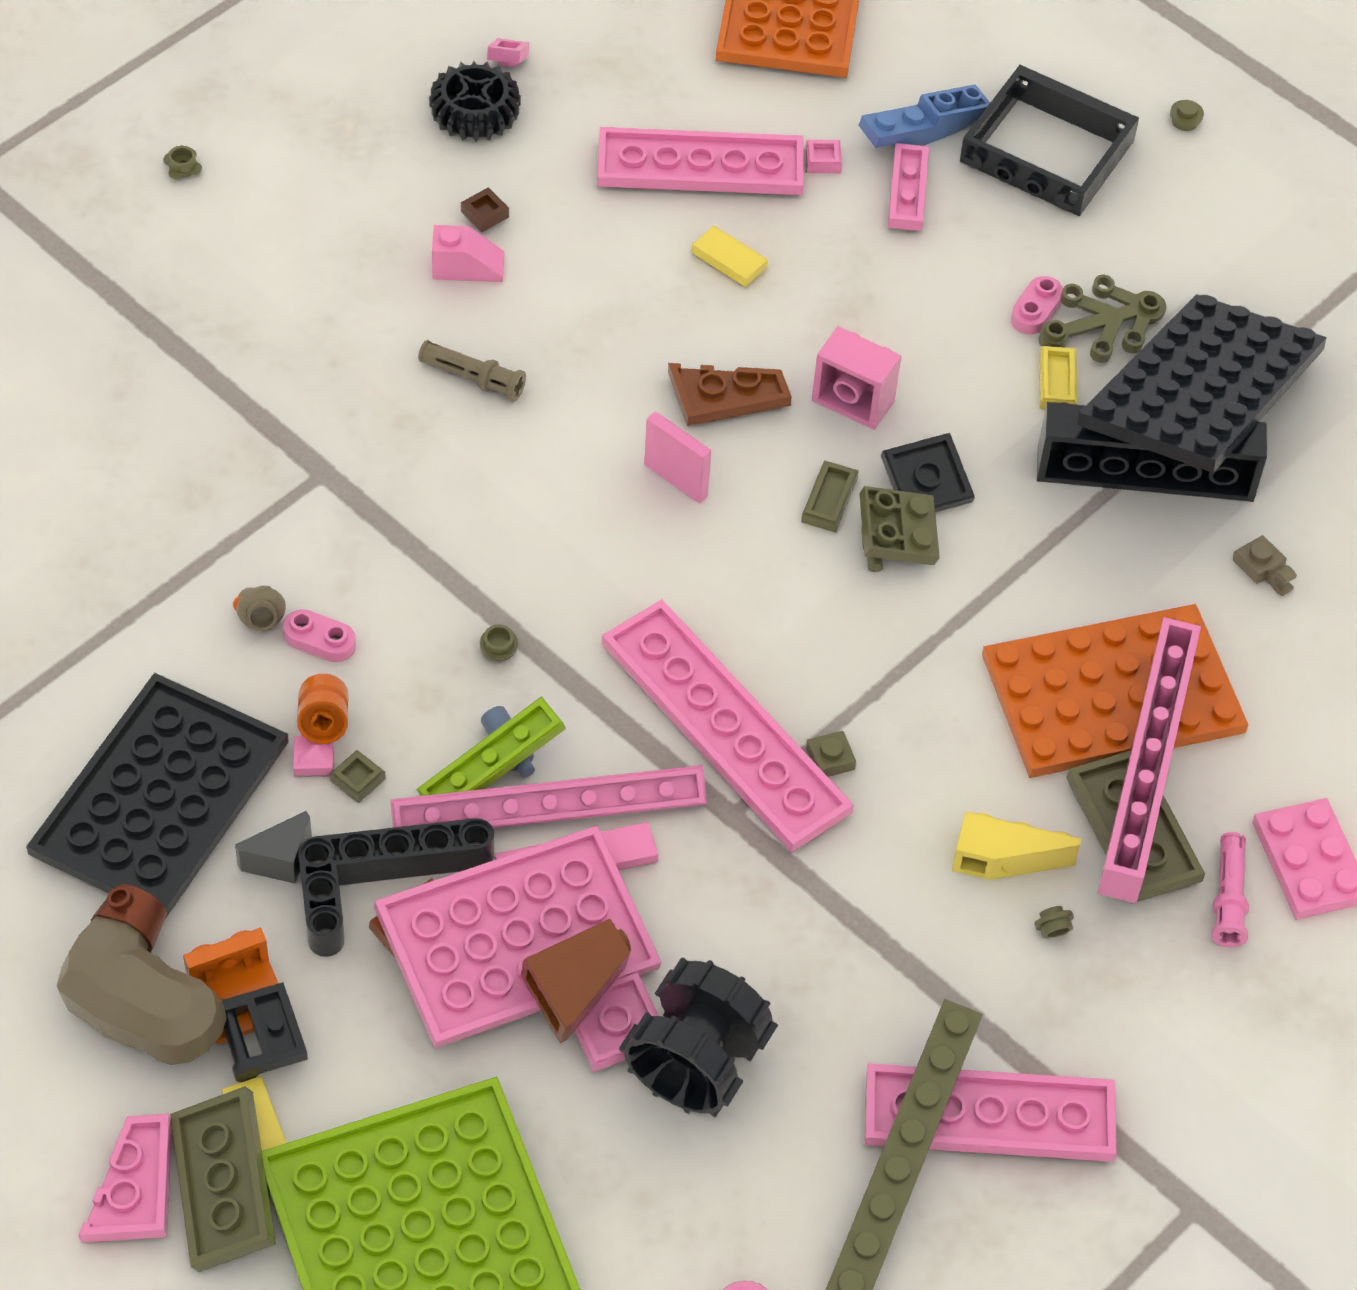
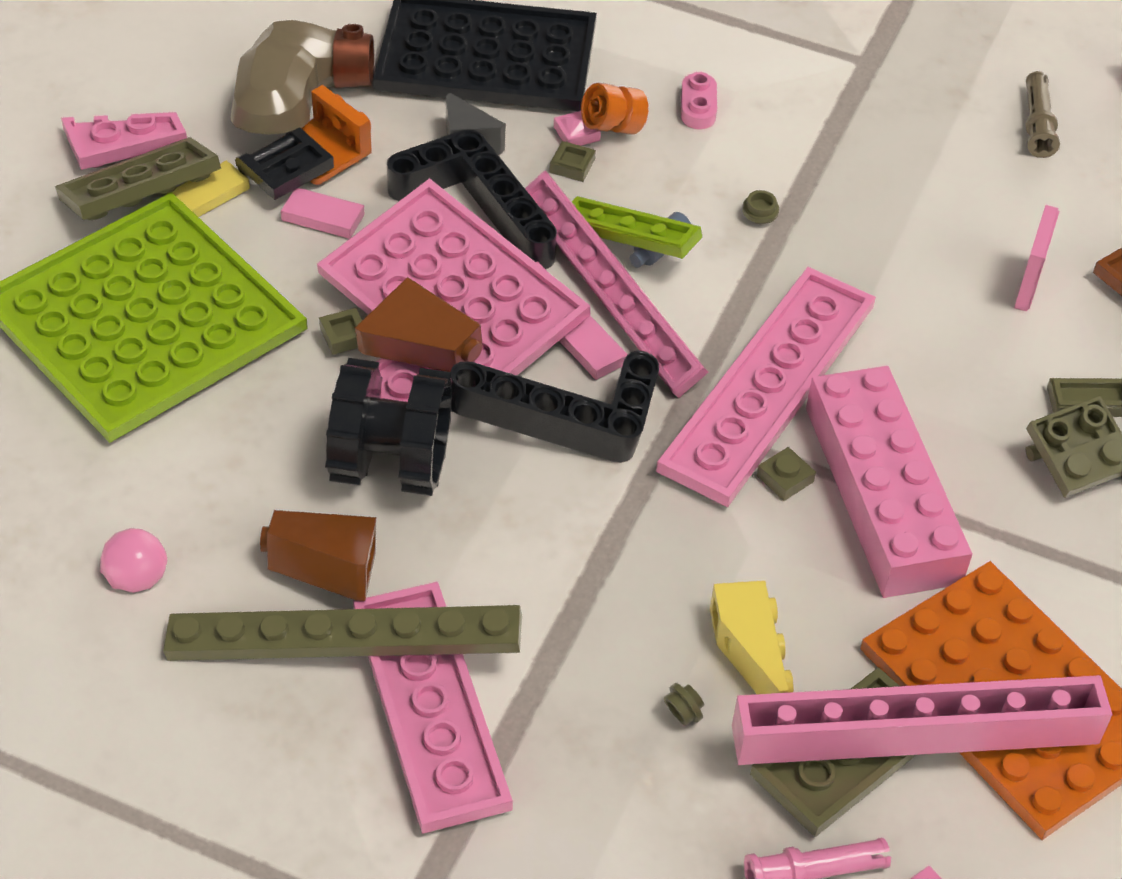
camera: 70 degrees right, 5 degrees down
dark tan animal [233,585,286,631] -> none
none -> dark orange slope [260,510,376,602]
none -> bright pink tile [281,188,365,239]
none -> olive plate [319,308,362,355]
none -> black beam [450,350,659,463]
none -> bright pink brick [806,366,972,598]

